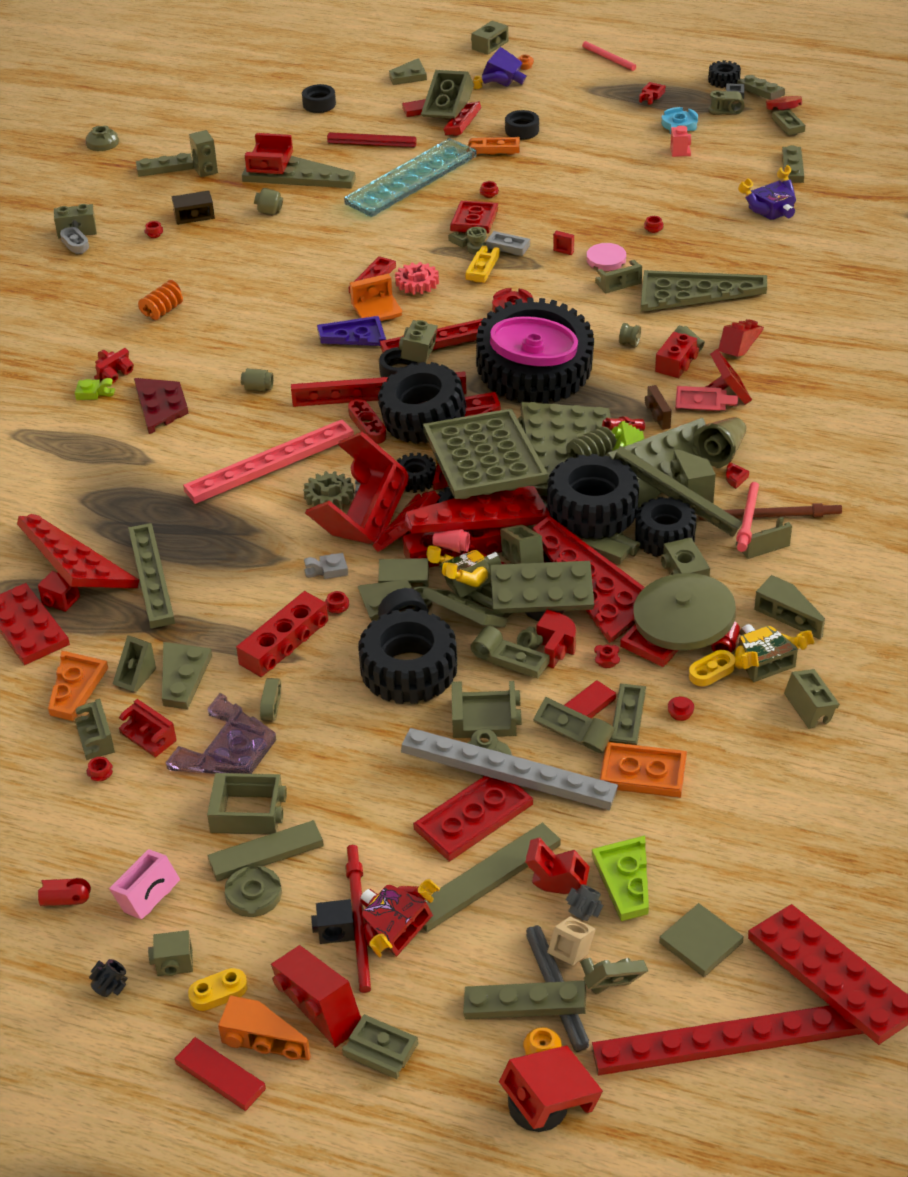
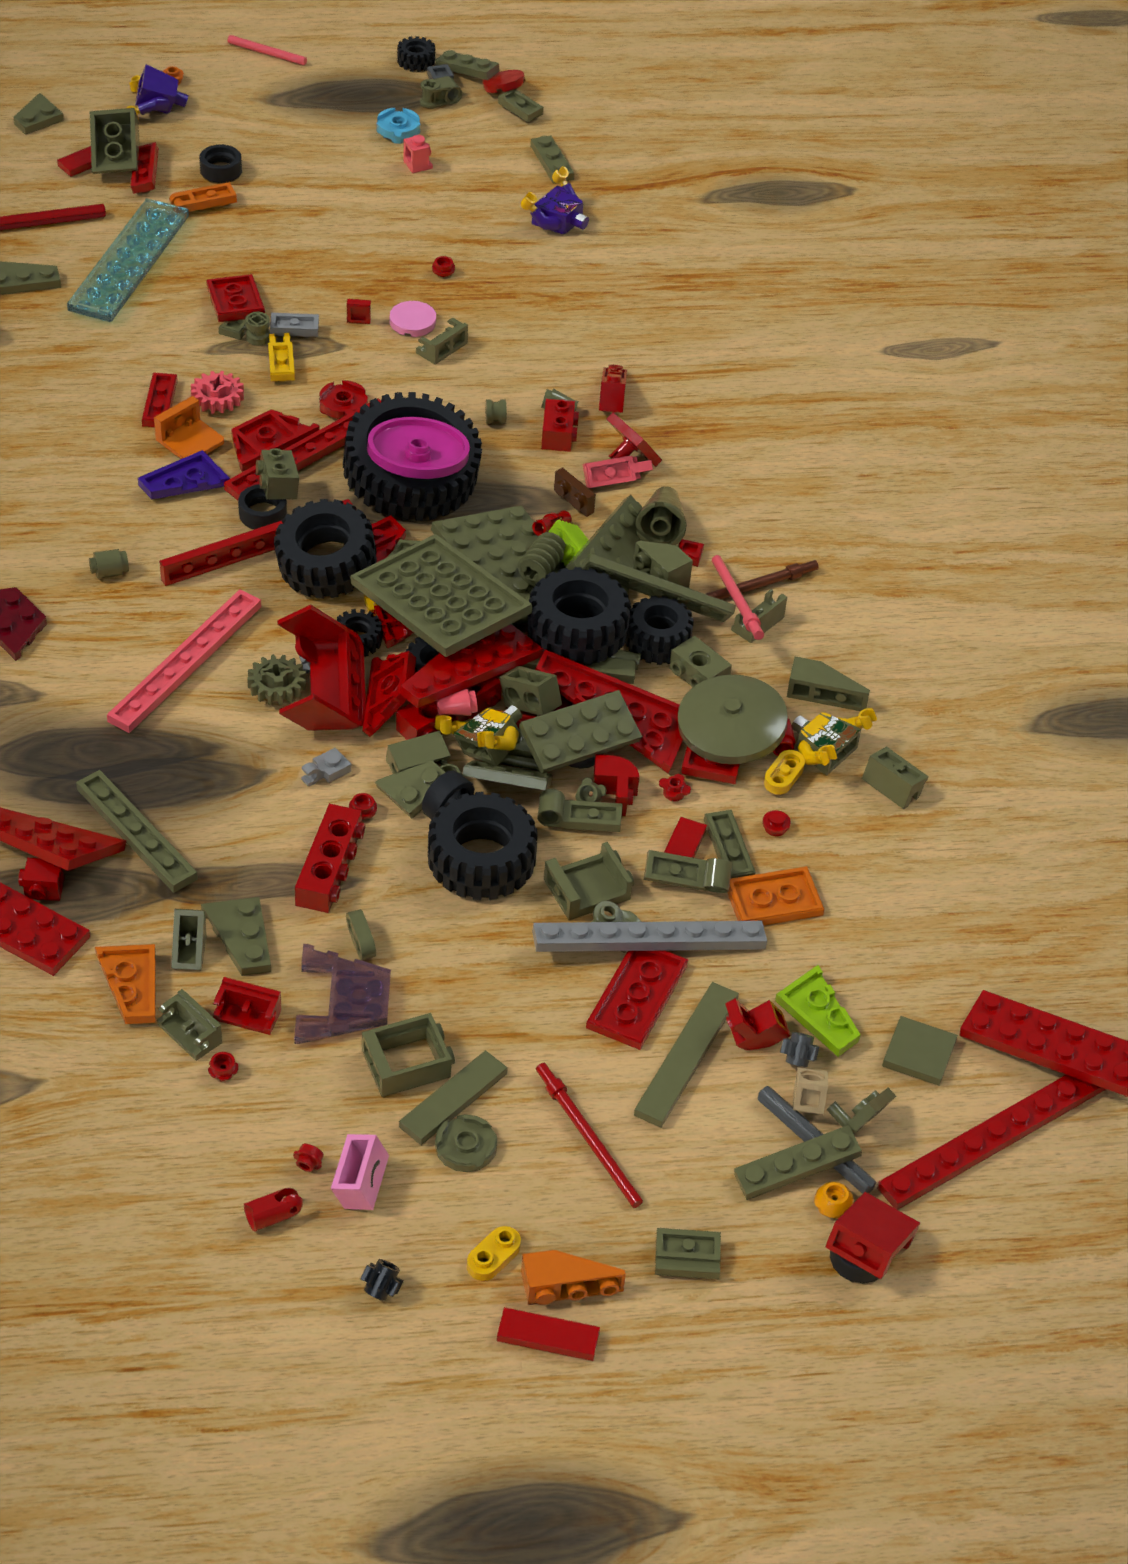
camera: 30 degrees left, 5 degrees up
olive brick [148,930,193,976] -> none
red wedge [271,945,361,1048] -> none
black brick [311,899,355,944] -> none
red beam [348,399,387,444] -> none
red torso [360,879,440,958] -> none
olive brick [471,21,509,55] -> none
red plate [480,181,499,198] -> none
red plate [639,82,666,105] -> none
olive wing [641,270,767,312] -> none
none -> red wing [231,409,320,472]
none -> red plate [293,1143,324,1172]

